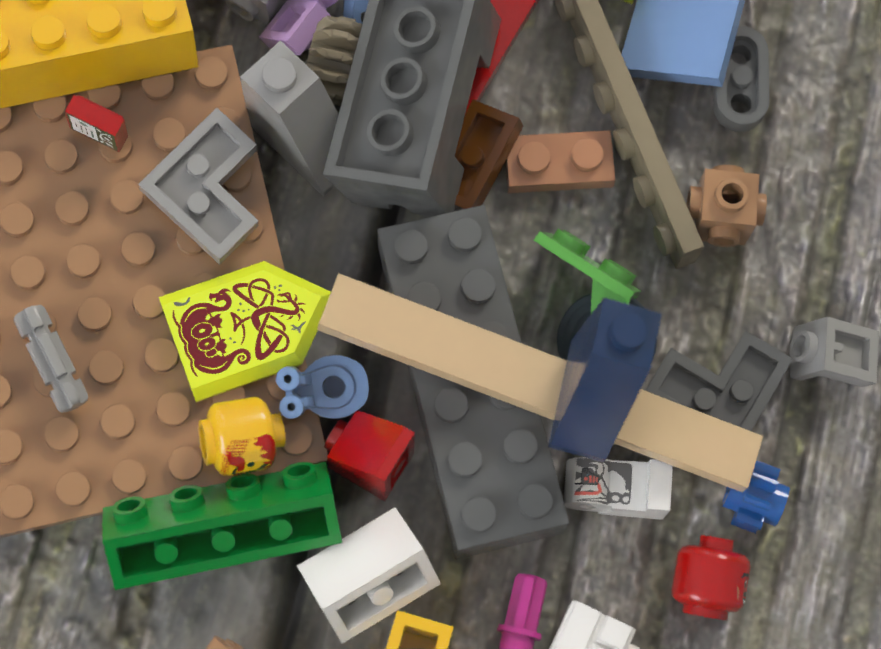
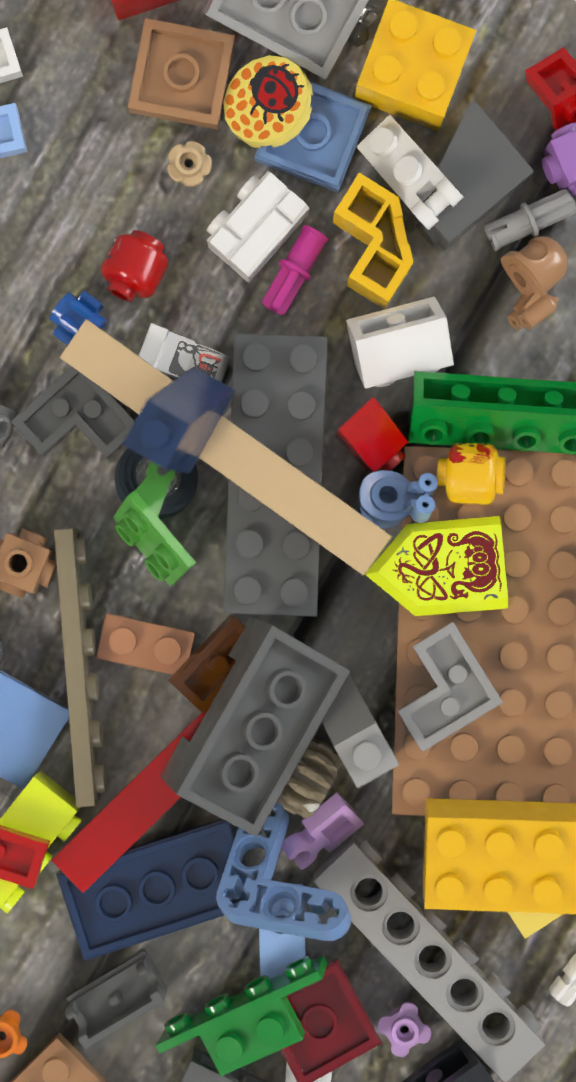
camera: 150 degrees left, 15 degrees up
red tile [65,95,128,152] -> none

